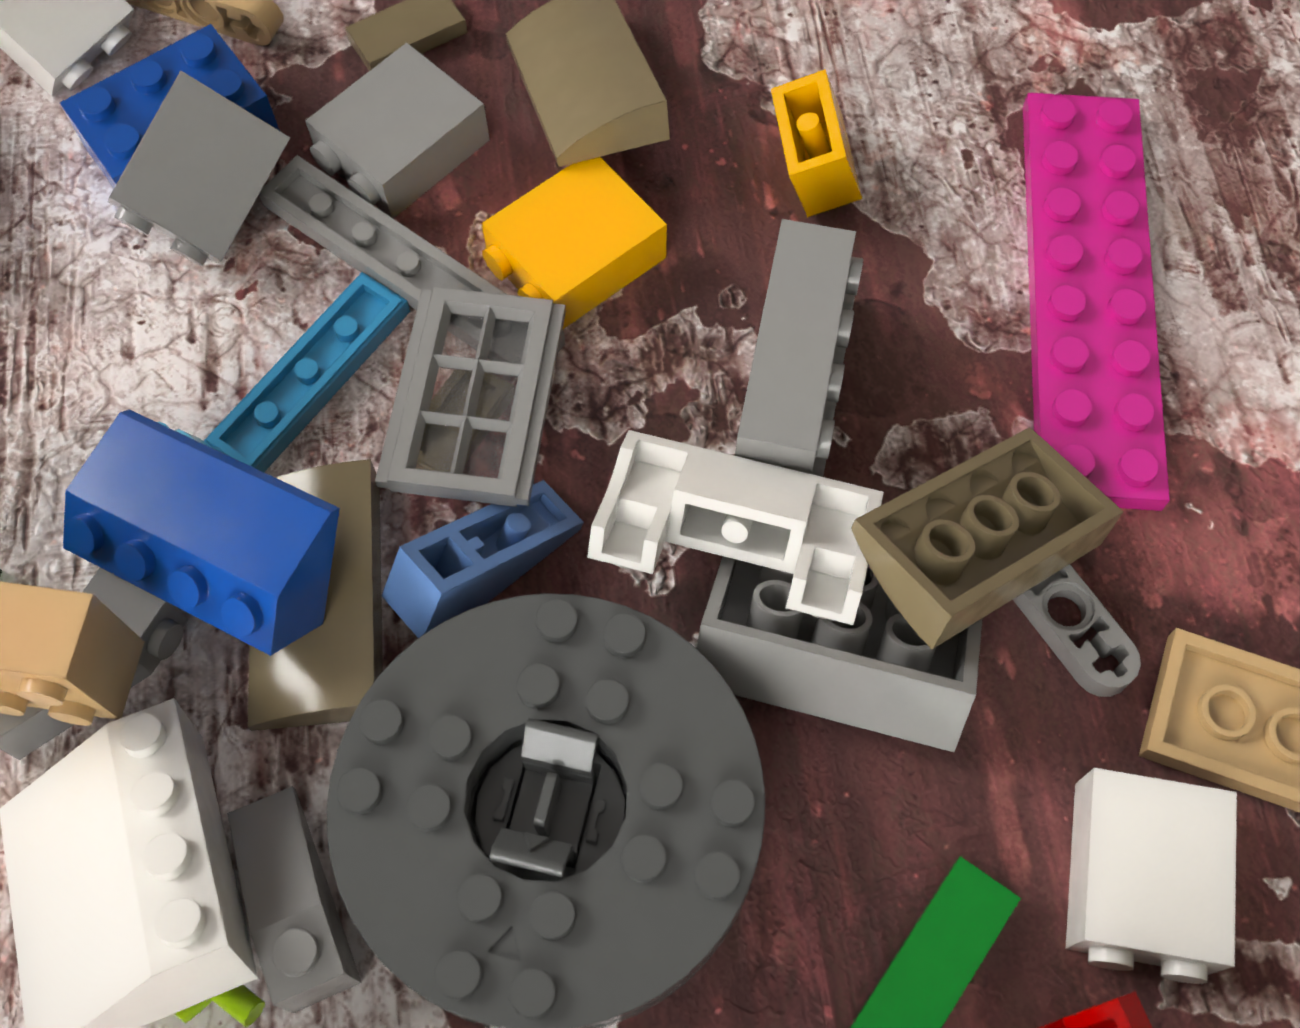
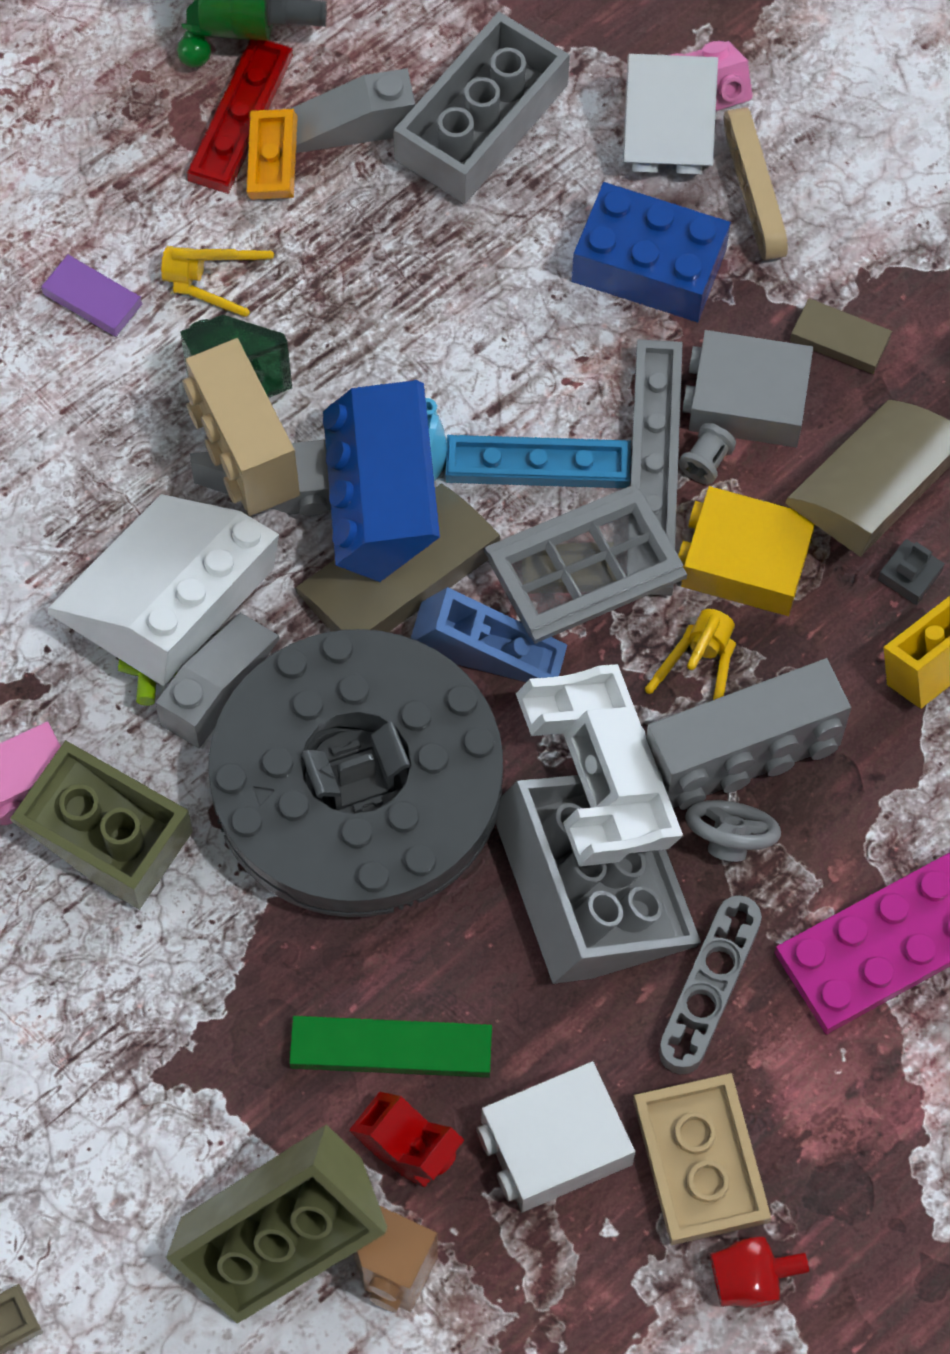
camera: 55 degrees right, 0 degrees up
light grey brick [108,70,290,266] -> none
dark tan slope [851,427,1124,650] -> none
none -> yellow plant [645,609,736,700]
none -> light grey bush [678,423,737,485]
none -> light grey piece [685,800,781,862]
none -> dark grey tile [878,539,945,605]

